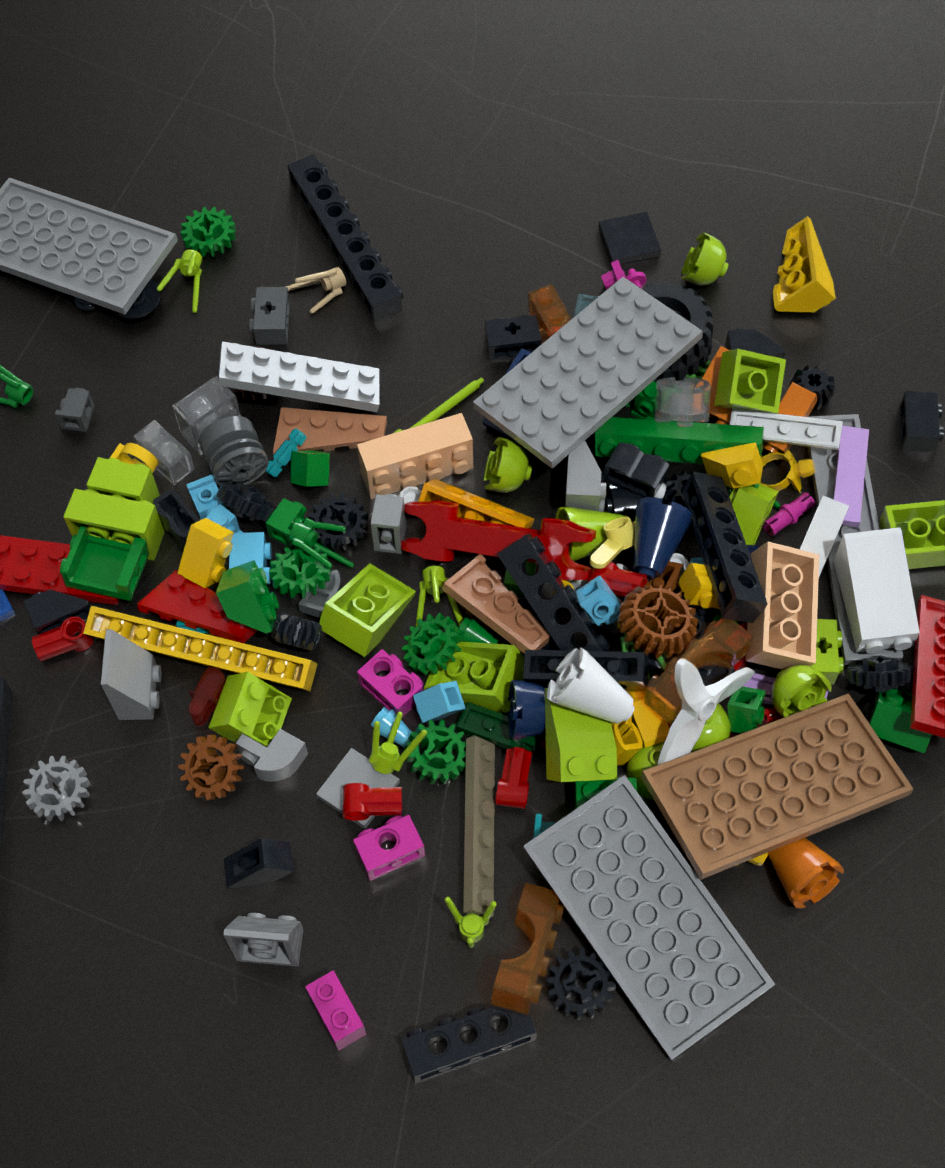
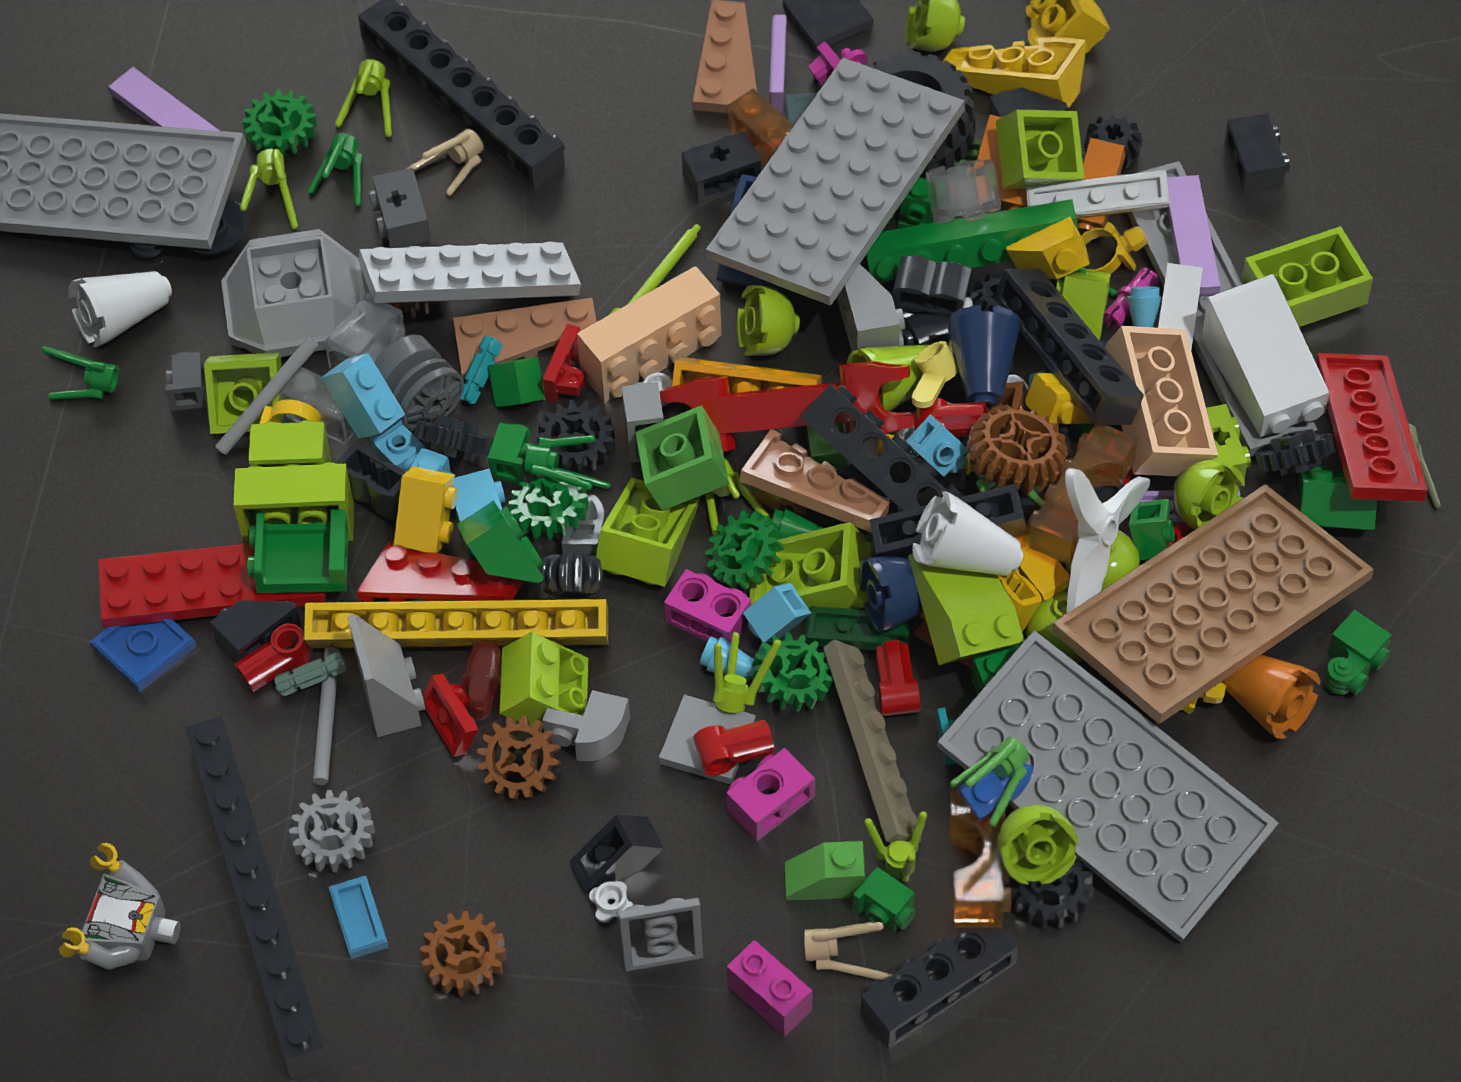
camera: 15 degrees left, 5 degrees down
none -> white cone [68,271,172,347]
none -> lavender tile [108,67,219,131]
none -> lime slope [204,352,283,434]
none -> light grey bar [215,337,319,455]
none -> light grey piece [221,229,370,357]
none -> sand green axle [275,652,347,696]
none -> green plant [308,133,363,207]
none -> light grey bar [313,646,340,785]
none -> medium azure brick [321,353,405,439]
none -> dark azure tile [329,875,389,959]
none -> lime plant [335,60,392,137]
none -> dark orange gear [420,911,507,997]
none -> red hinge [422,674,478,757]
none -> red hinge [543,324,585,403]
none -> white plate [589,881,633,923]
none -> bright green brick [635,405,729,511]
none -> nougat wing [693,0,760,116]
none -> lavender tile [770,15,786,114]
none -> bright green slope [785,841,865,900]
none -> tan plant [805,922,892,981]
none -> green brick [853,867,916,932]
none -> yellow wedge [943,37,1087,107]
none -> bright green plant [950,737,1030,827]
none -> blue plate [957,764,1034,823]
none -> lime cylinder [997,804,1079,885]
none -> medium azure cone [1127,286,1163,328]
none -> green brick [1324,609,1392,695]

